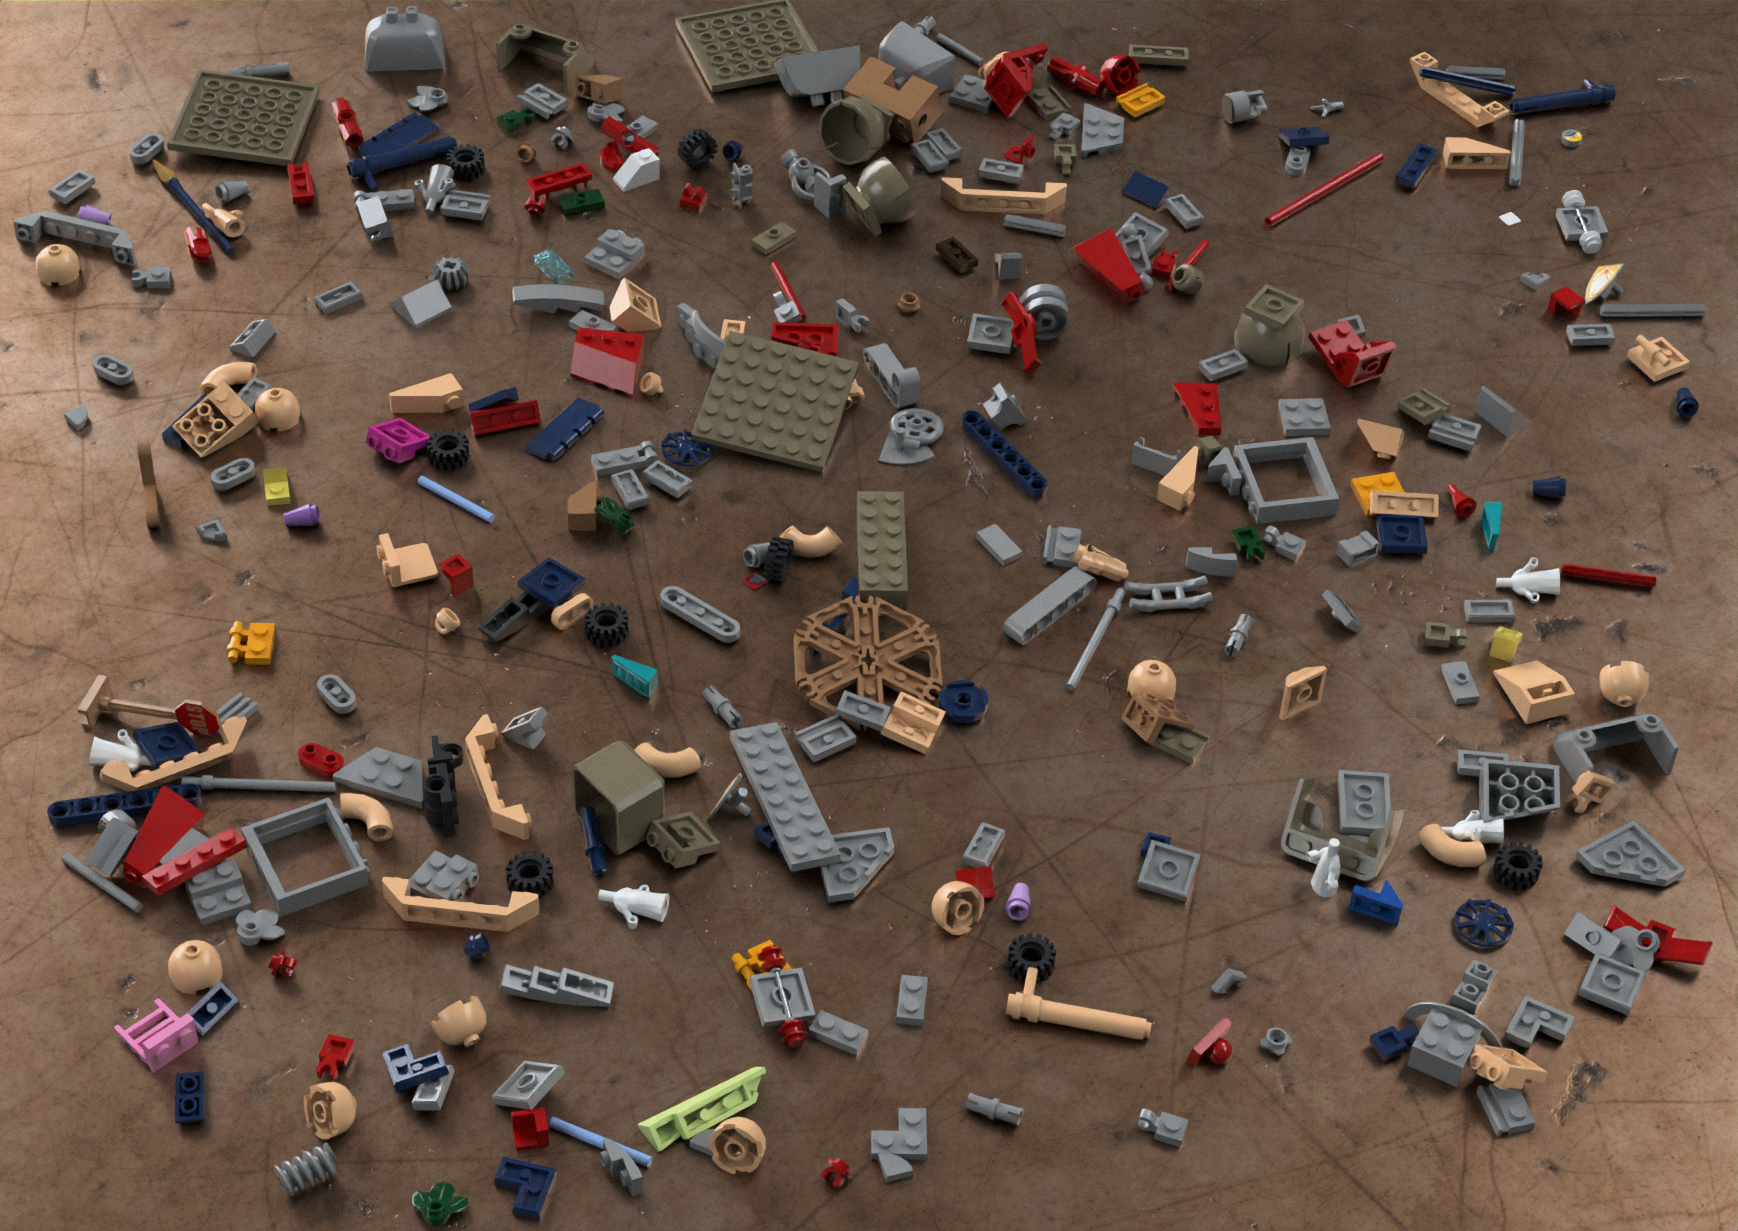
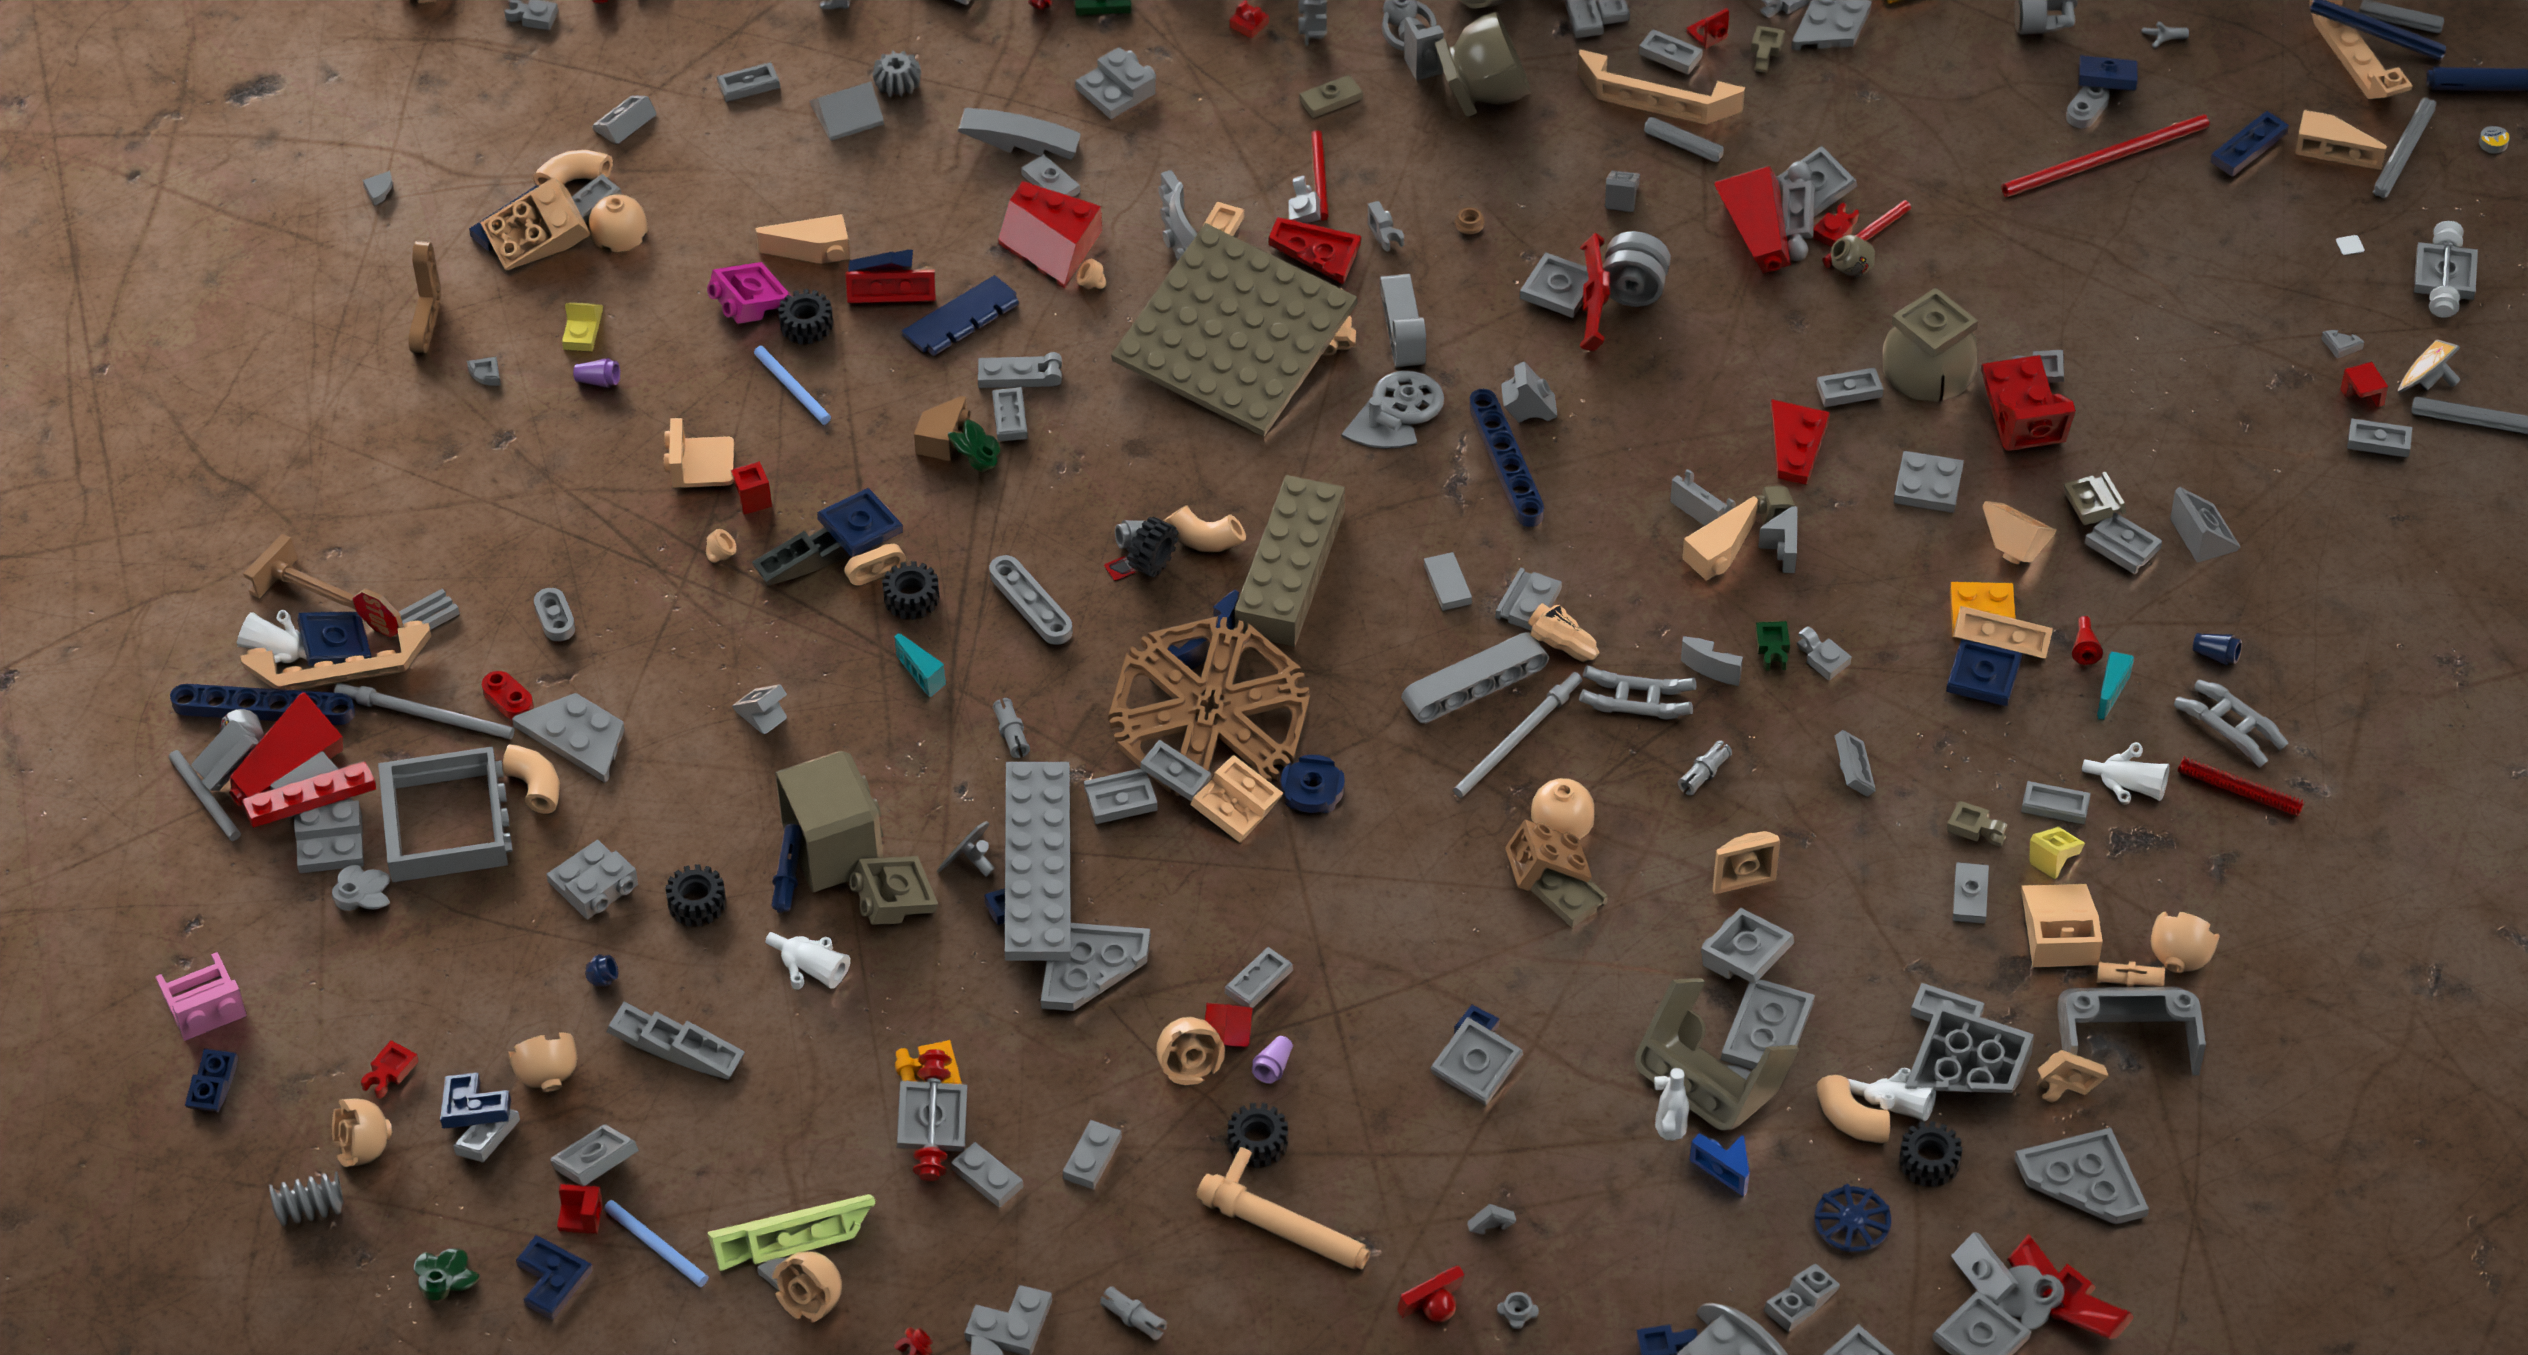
camera: 20 degrees right, 5 degrees up
light grey plate [93,354,134,385] -> none
light nougat cylinder [168,940,223,994] -> none
dark blue slope [186,981,239,1037] -> none
light grey plate [211,458,255,490] -> none
light orange plate [226,621,276,665] -> none
red plate [268,950,297,978] -> none
light nougat slope [382,877,539,932] -> none
black plate [423,735,464,836] -> none
light nougat slope [465,714,533,840] -> none
clear light blue plate [532,248,574,284] -> none
light grey slope [600,1138,643,1196] -> none
light nougat slope [609,278,662,332] -> none
light nougat cylinder [634,742,701,778] -> none
light grey plate [642,460,692,498] -> none
dark blue wheel [661,429,712,466] -> none
dark brown plate [936,237,978,273] -> none
dark blue slope [1122,171,1169,209] -> none
light grey plate [1164,194,1205,229] -> none
light grey window [1232,437,1339,524] -> none
light grey piece [1336,530,1380,567] -> none
light nougat plate [1627,335,1690,382] -> none
dark blue cone [1676,388,1699,417] -> none
none -> light grey plate [1701,908,1794,984]
none -> light nougat pin [2097,961,2165,987]
none -> light grey piece [2174,680,2289,768]

